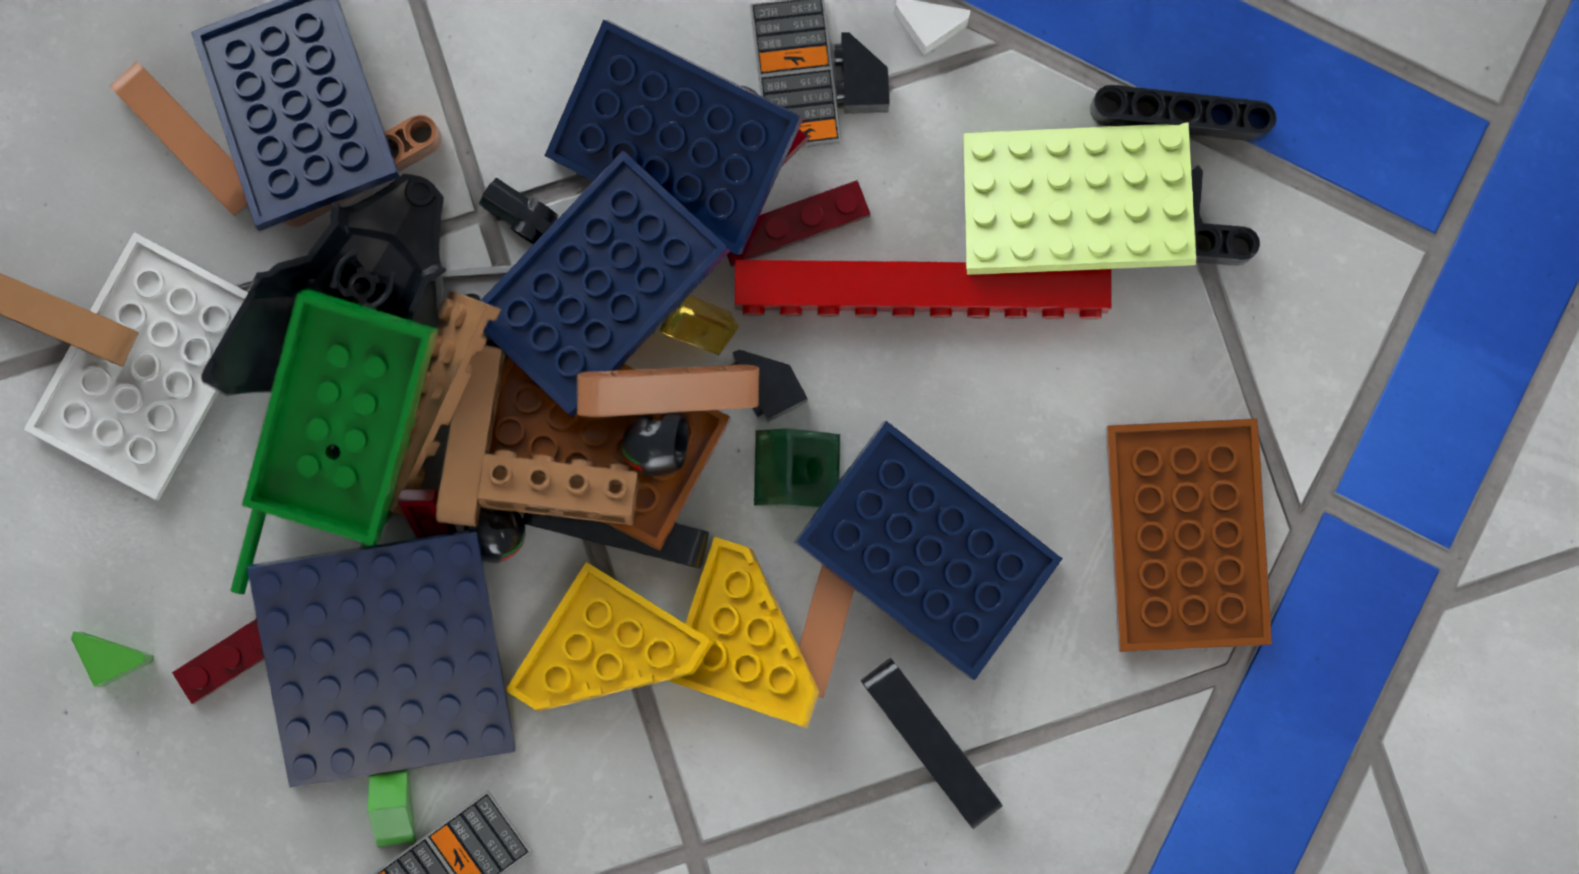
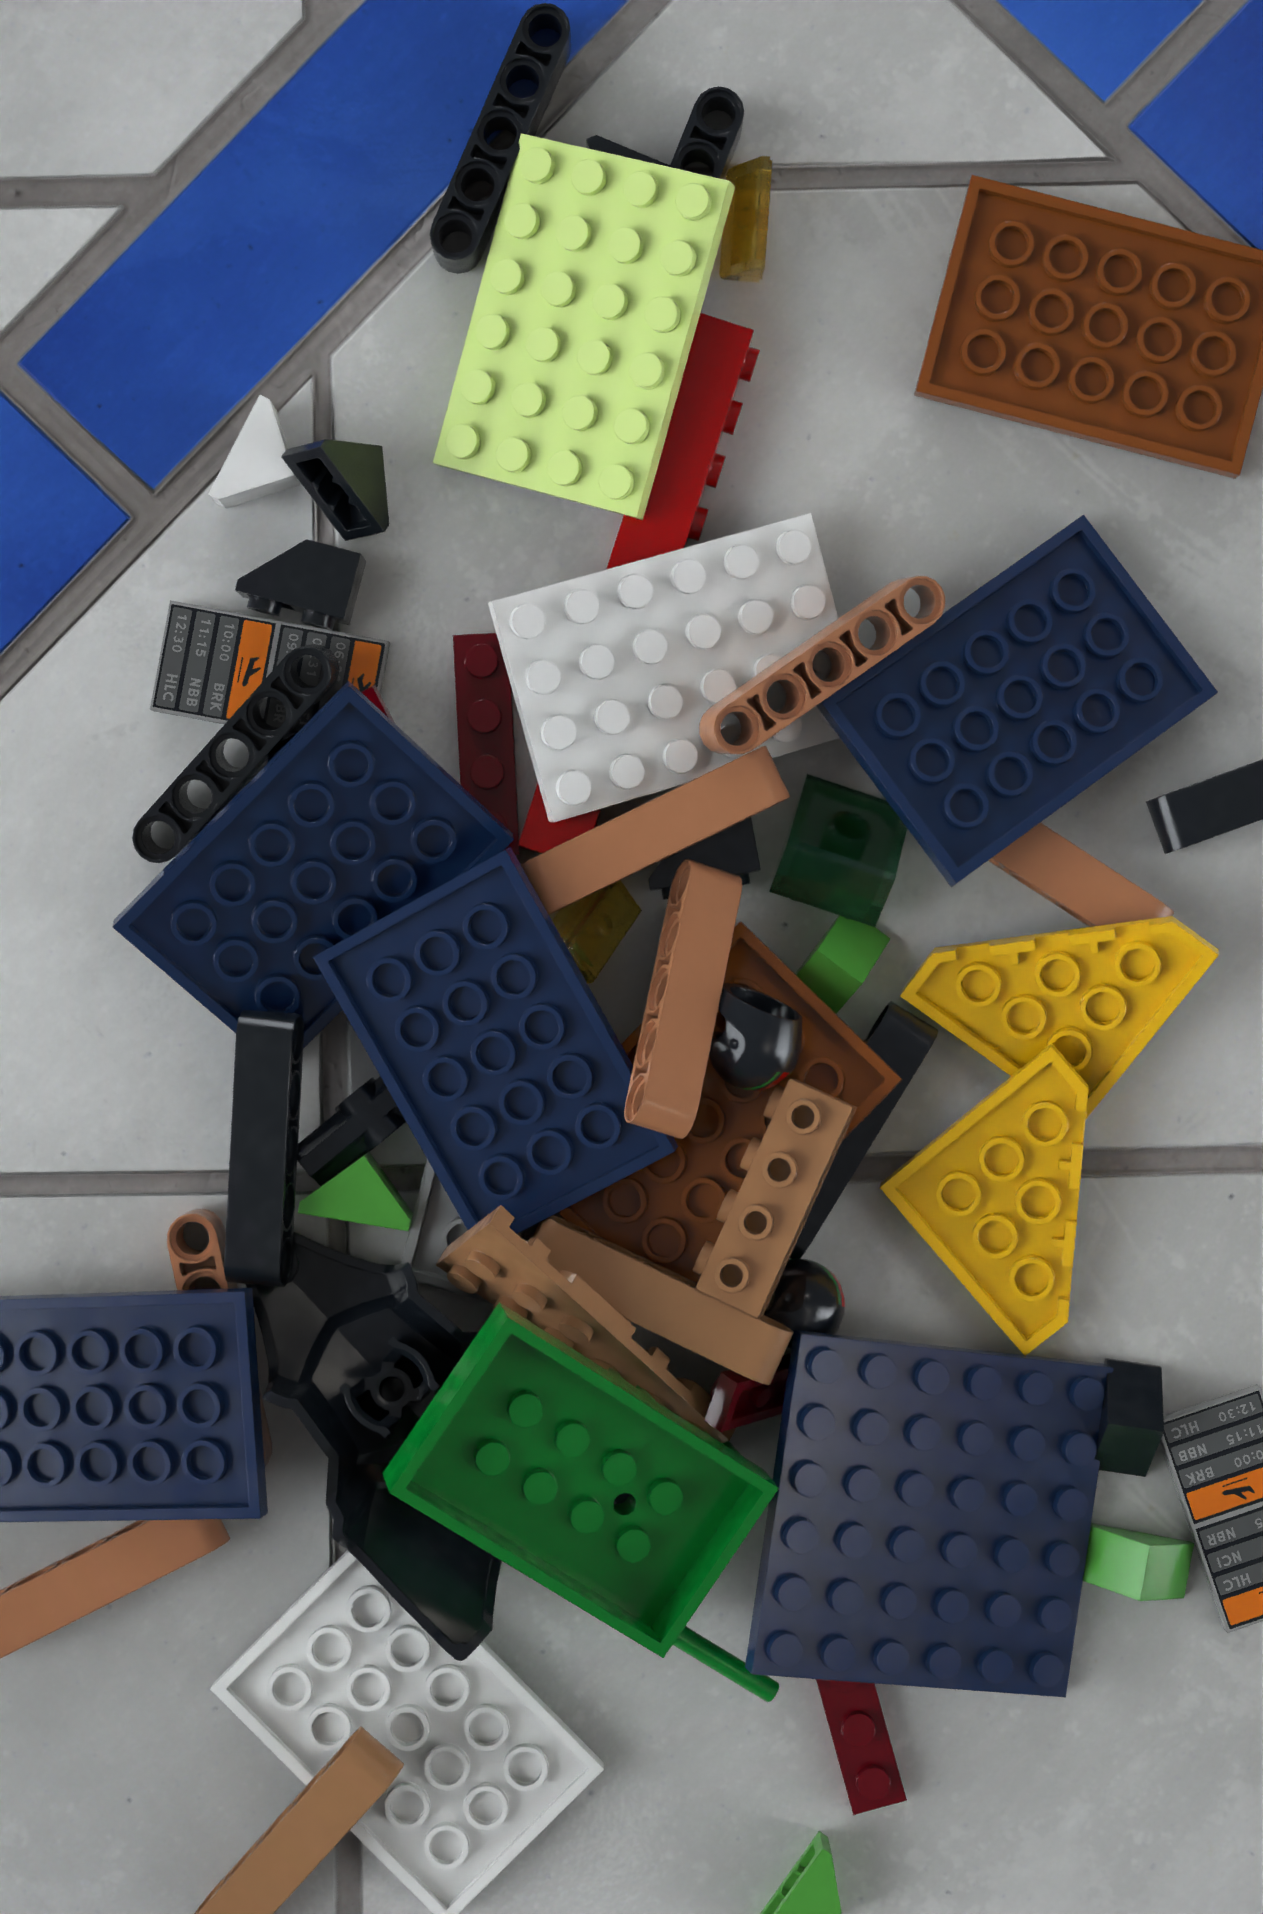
camera: 70 degrees left, 5 degrees up
none -> black beam [132,644,339,863]
none -> black beam [224,1009,304,1287]
none -> black slope [281,439,389,541]
none -> bright green slope [298,1152,413,1231]
none -> white plate [488,513,840,823]
none -> nougat beam [520,746,791,915]
none -> nougat beam [699,576,945,754]
none -> clear yellow slope [719,156,773,282]
none -> bright green slope [795,906,890,1014]
none -> black slope [1095,1358,1164,1477]

